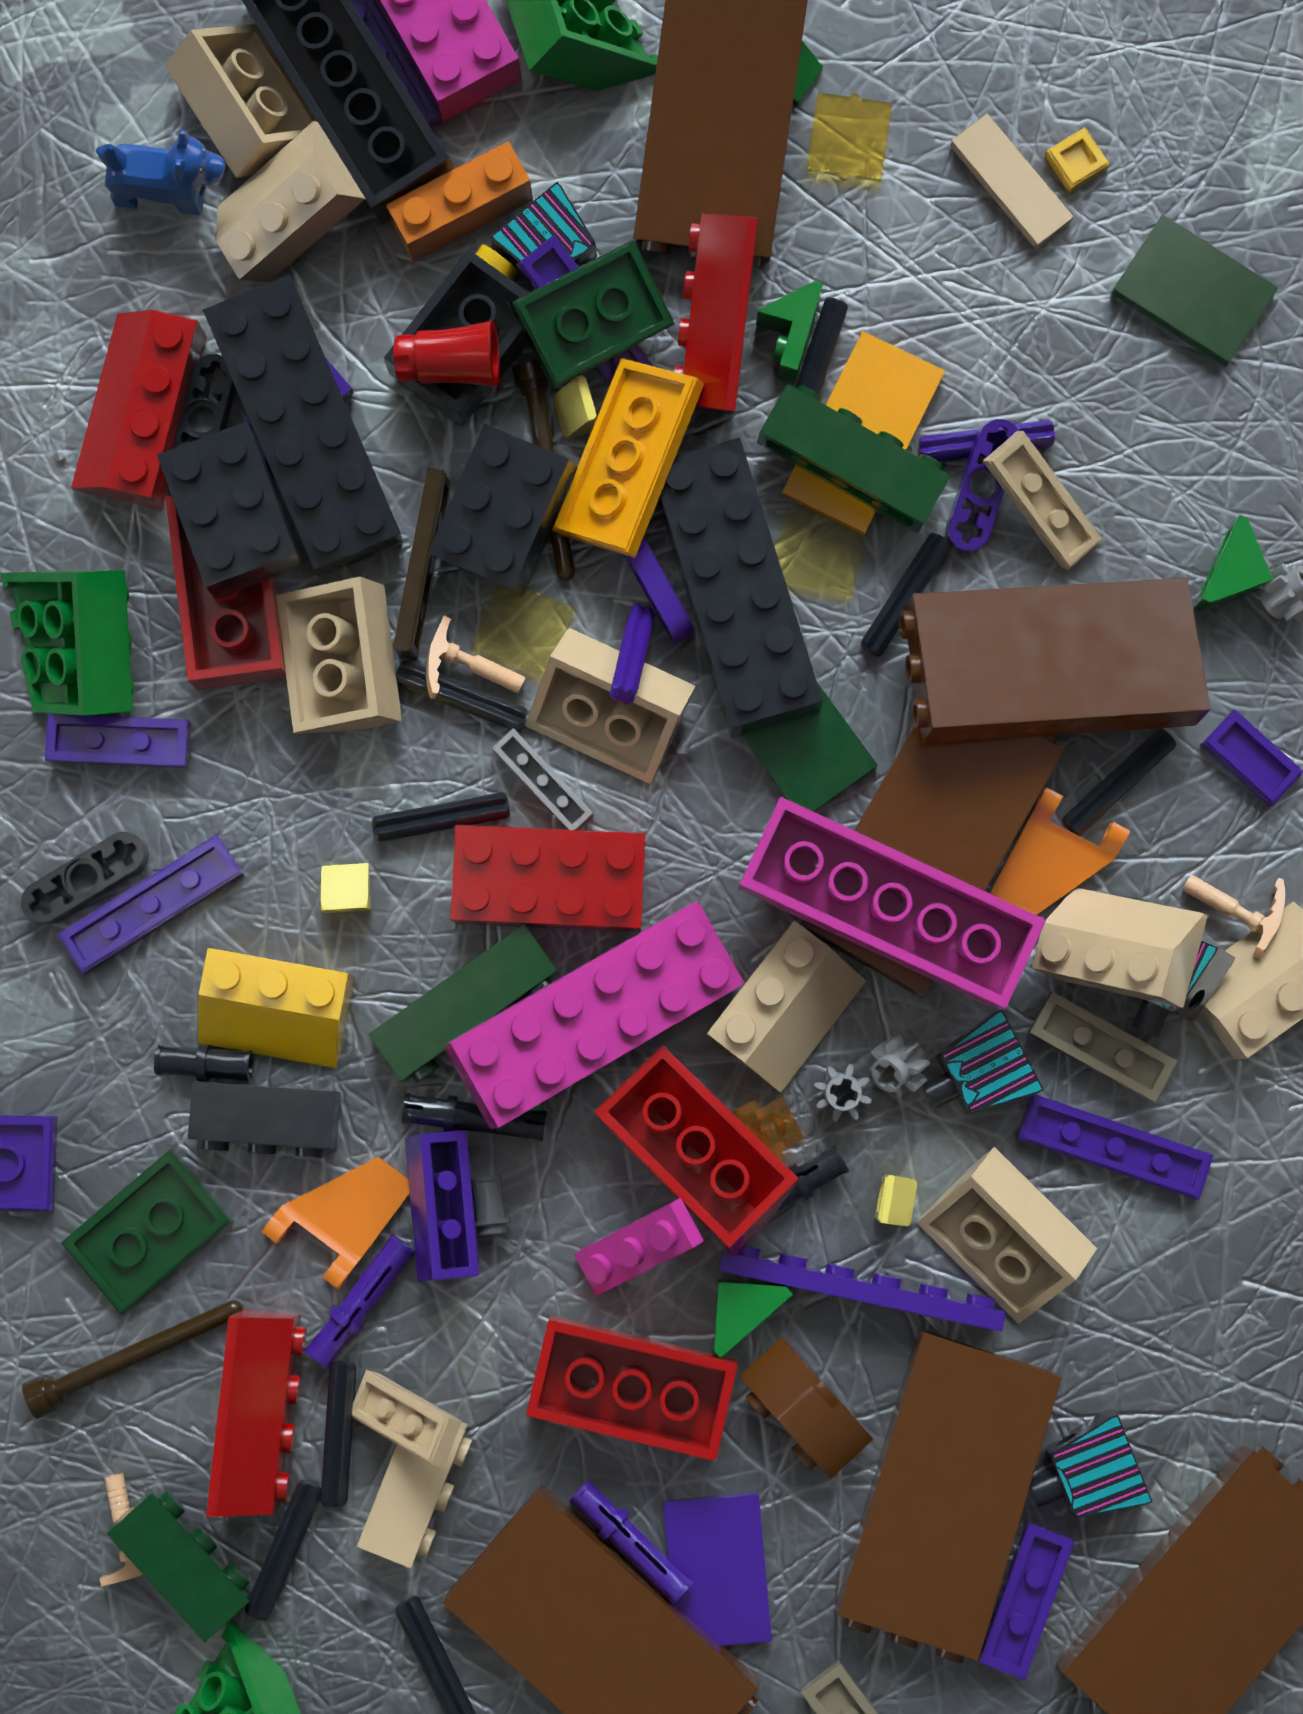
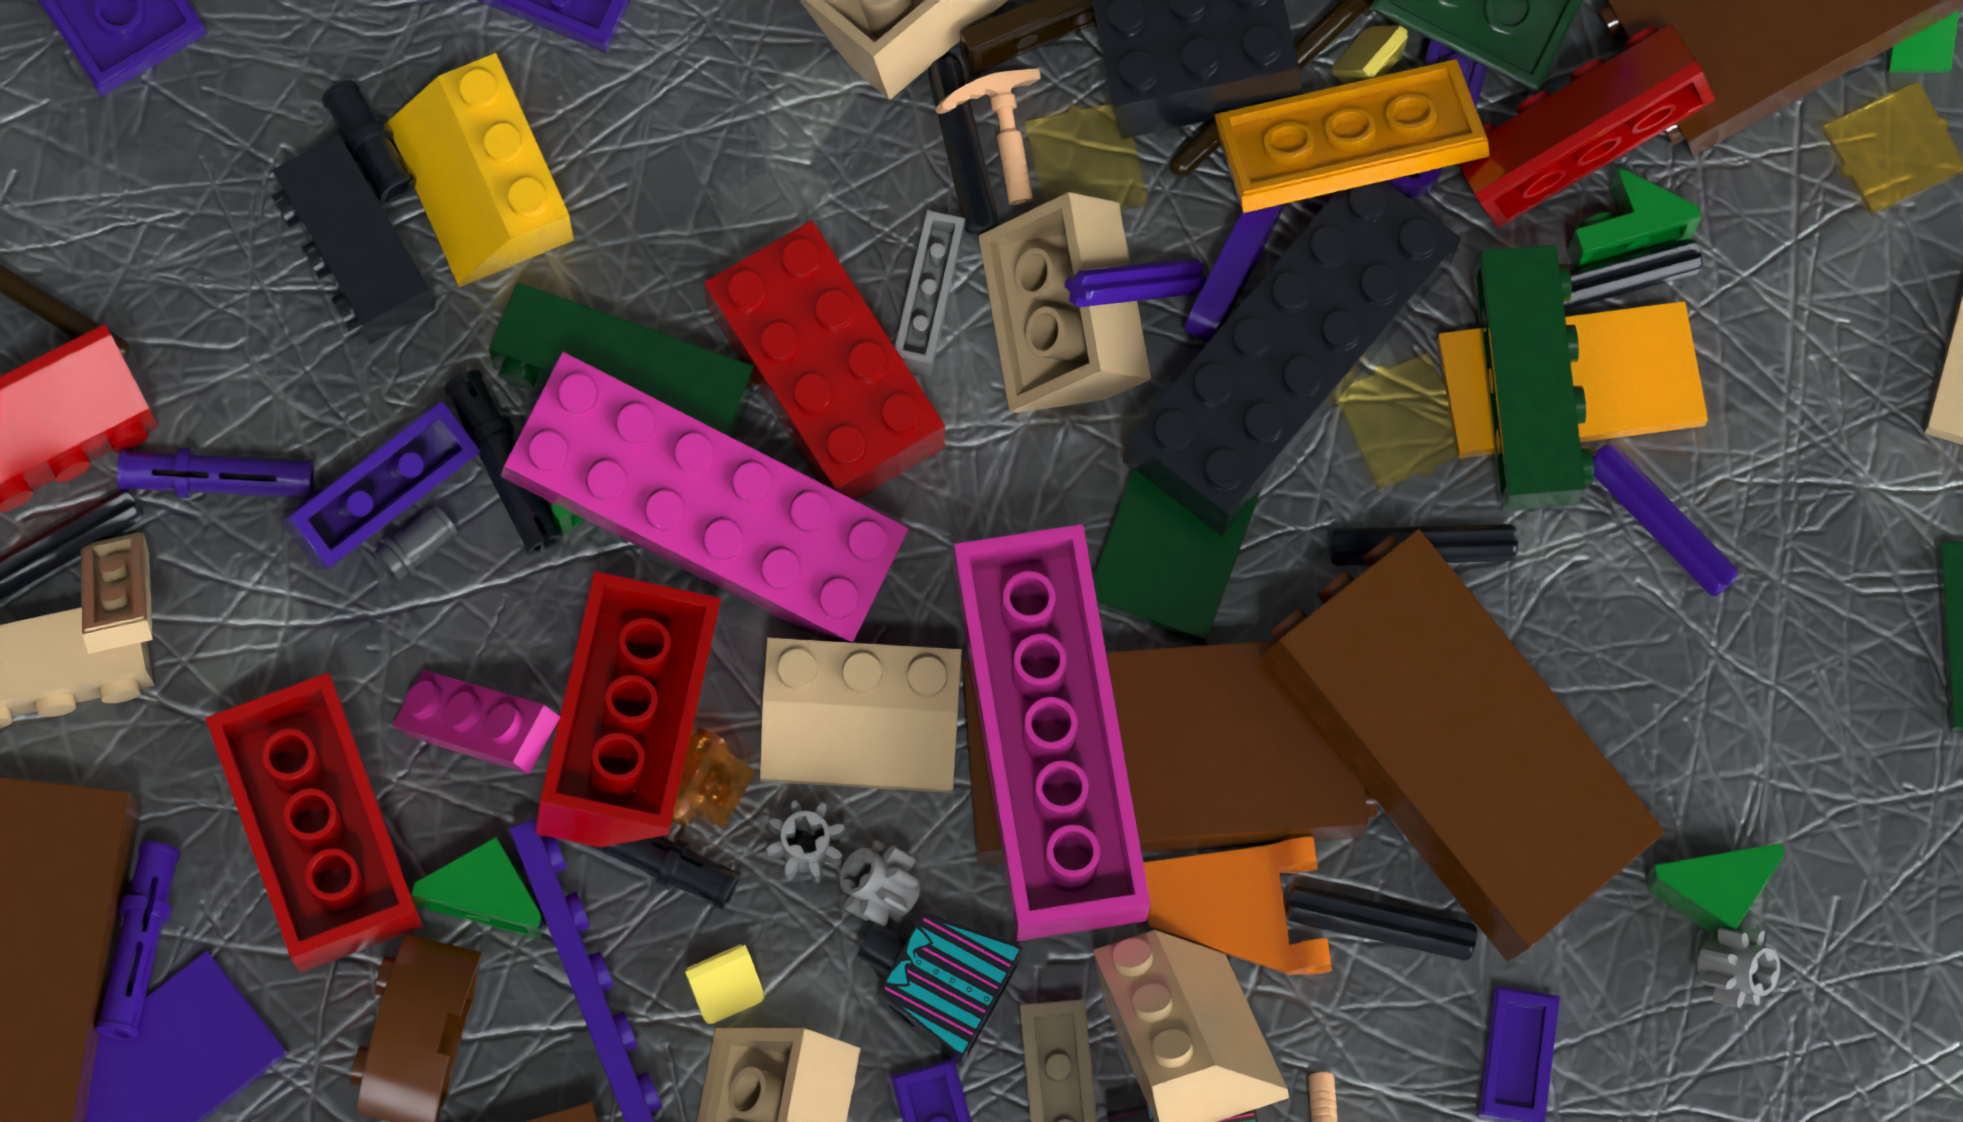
camera: 50 degrees right, 10 degrees down
dark green tile [61,1149,233,1315] -> none
orange flag [261,1157,410,1290] -> none
light yellow slope [321,863,371,913] -> none
black axle [372,792,510,842] -> none
dark purple beam [945,419,1019,551] -> none
tan tile [983,431,1103,570] -> none

